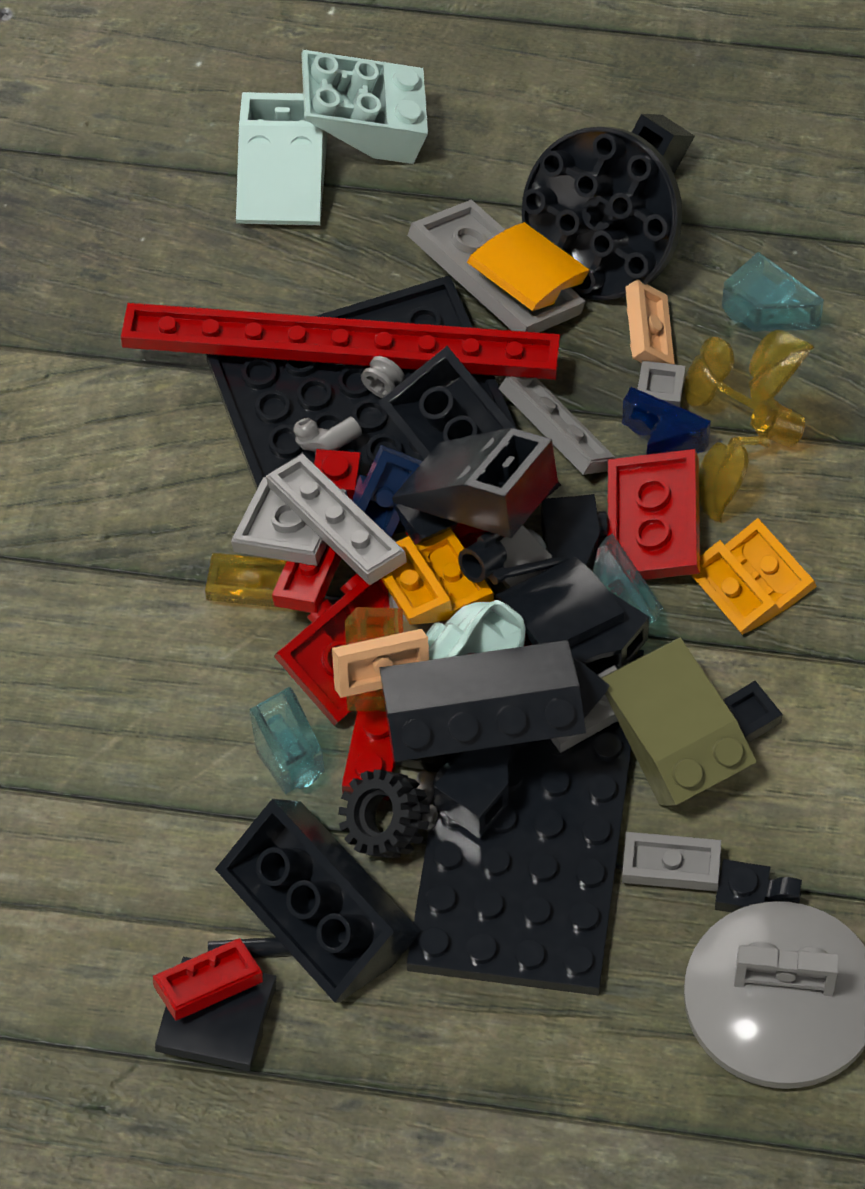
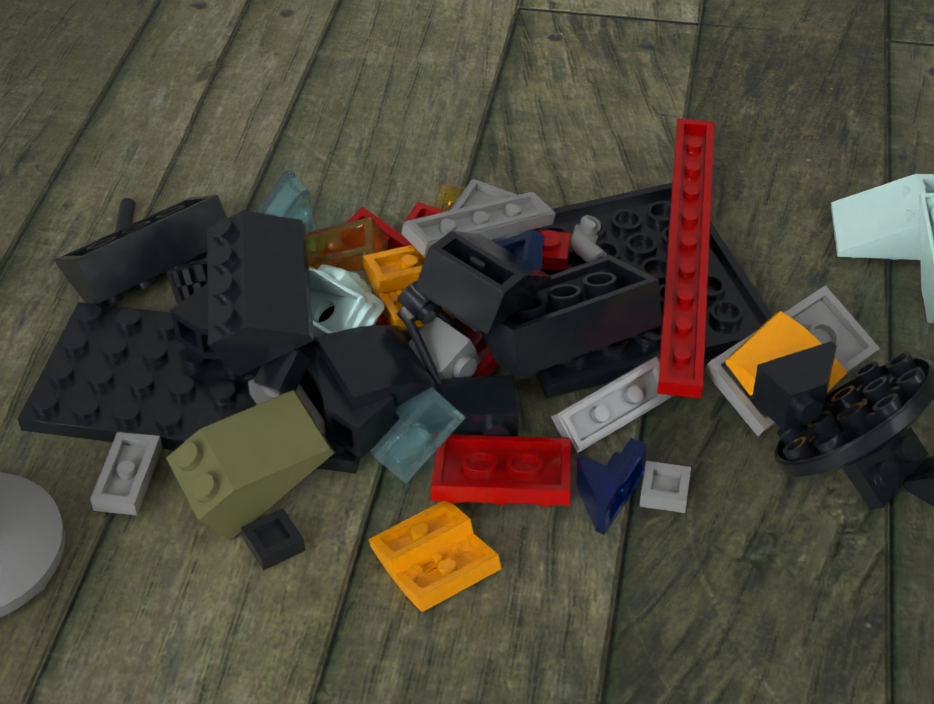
camera: 90 degrees right, 15 degrees down
red plate [153,938,263,1021] -> none
black slope [155,956,277,1072] -> none
light nougat plate [332,629,429,698] -> none
light grey bush [361,356,405,398] -> none
light nougat plate [625,279,675,365] -> none
clear yellow plant [684,330,814,523] -> none
black plate [715,859,802,913] -> none
clear light blue slope [722,252,824,332] -> none
none -> black slope [752,341,837,431]

